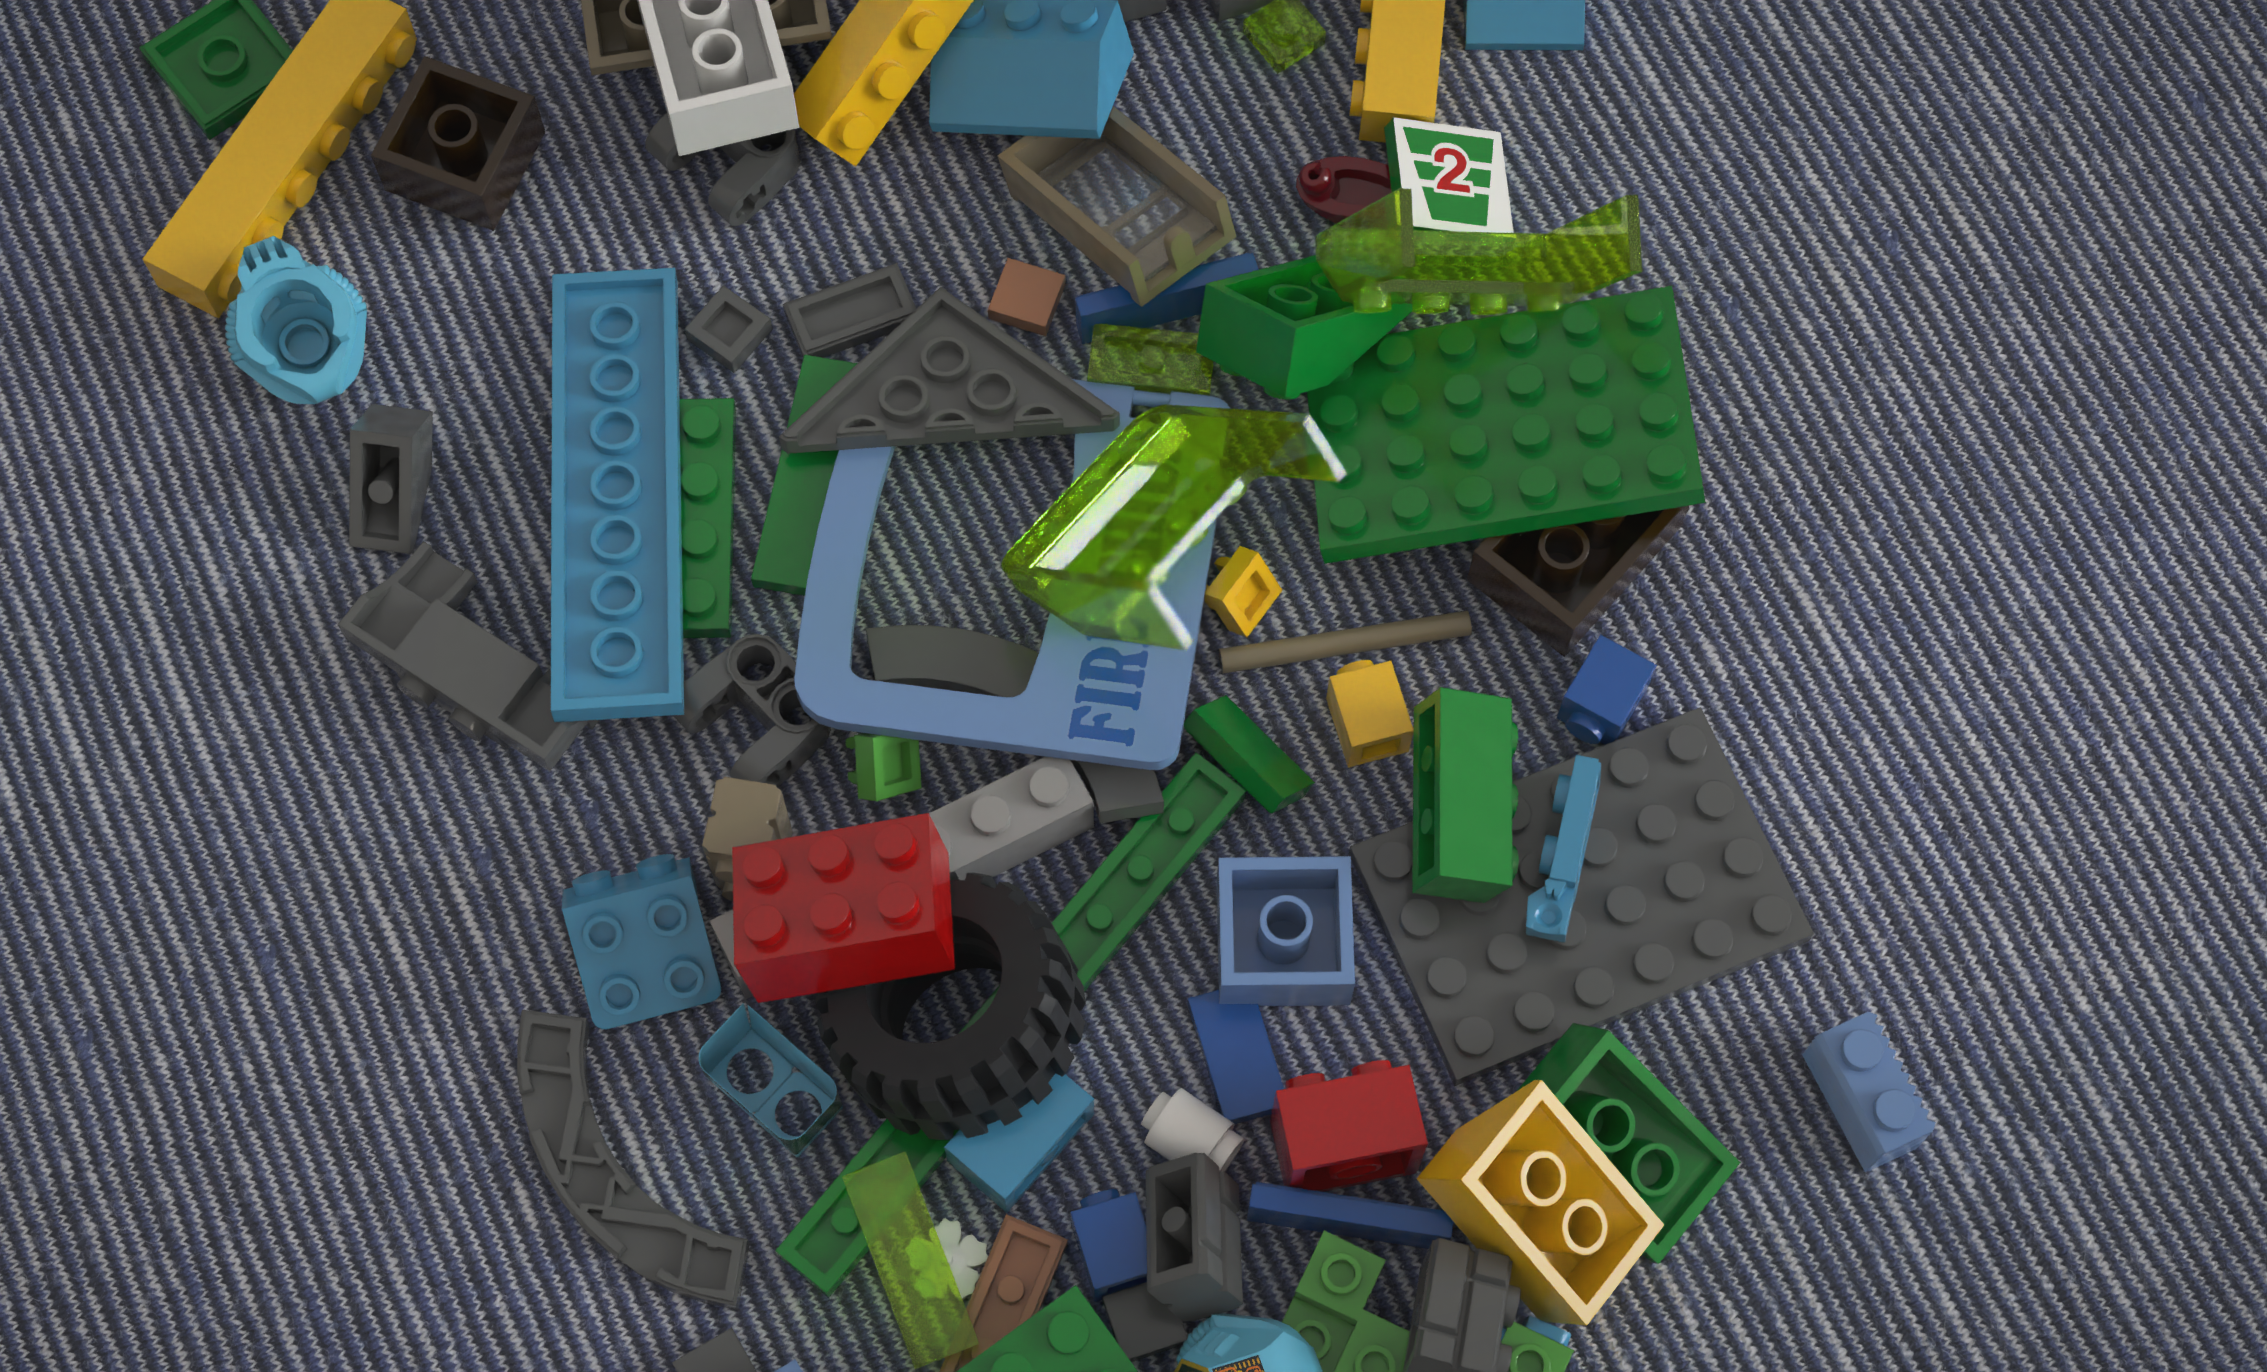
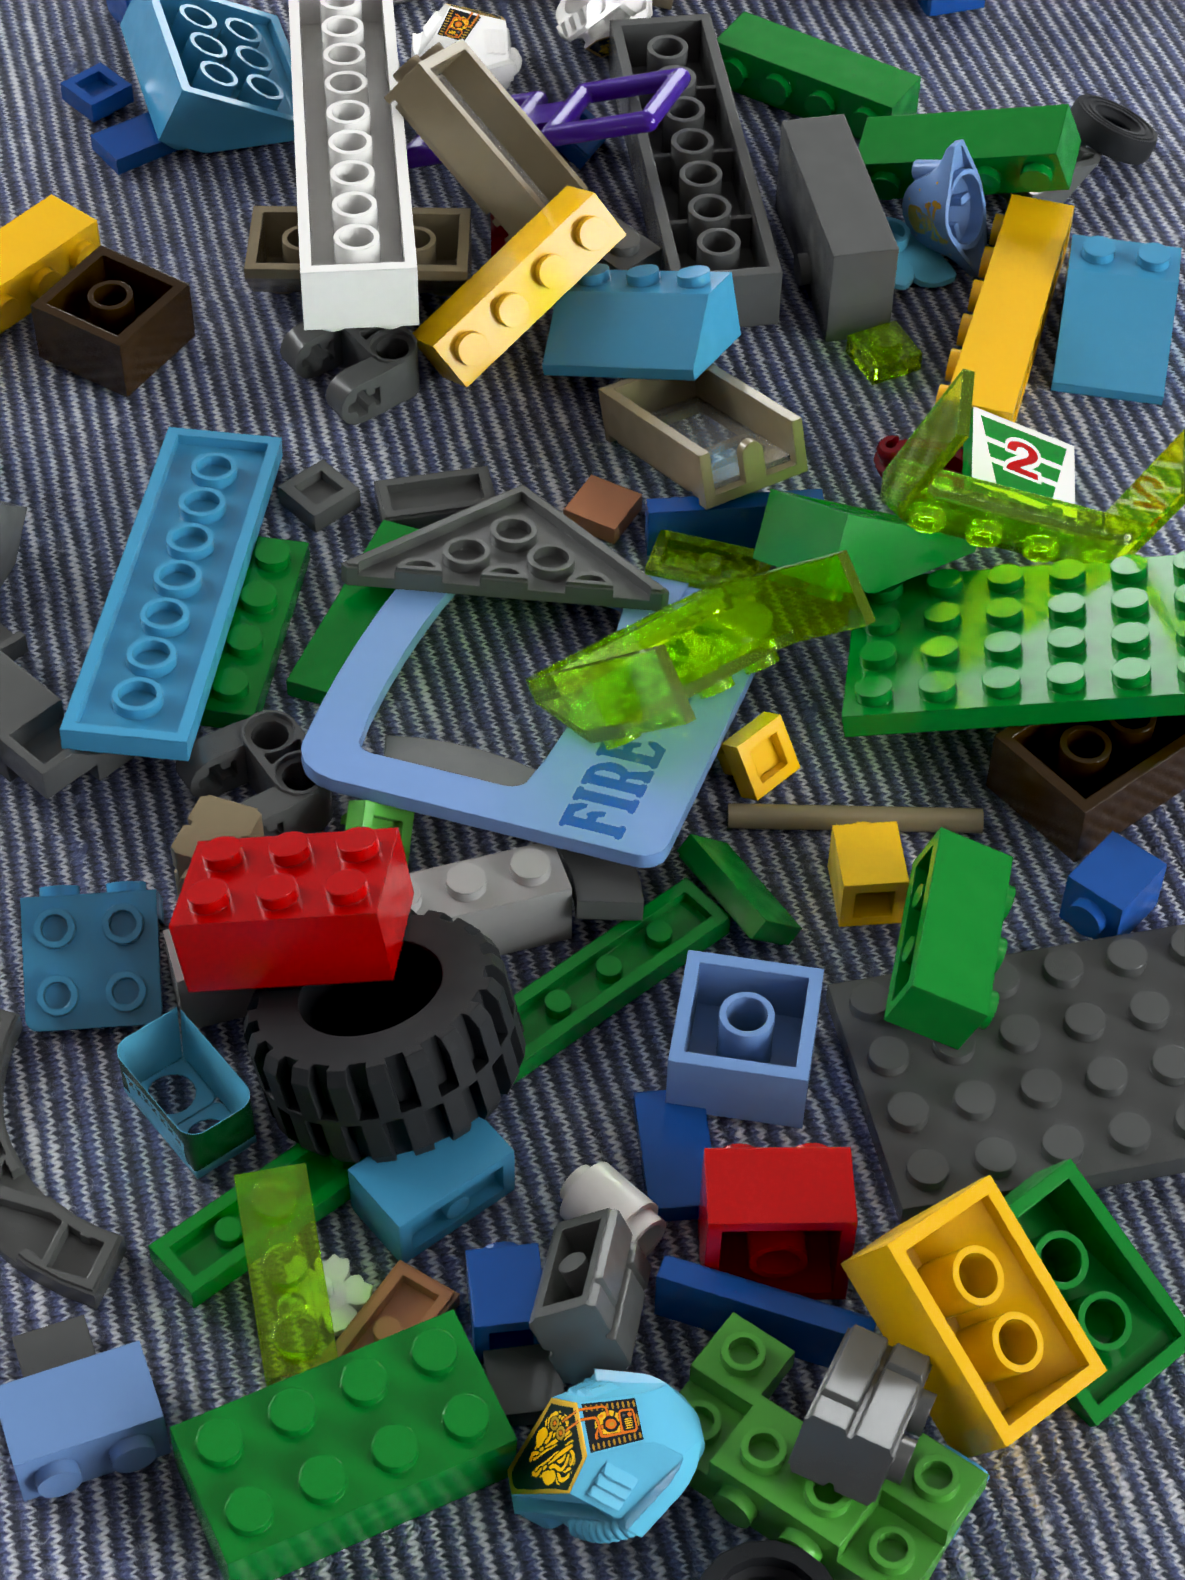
camera: 10 degrees right, 20 degrees down
dark azure hinge [1526,755,1601,942] -> none

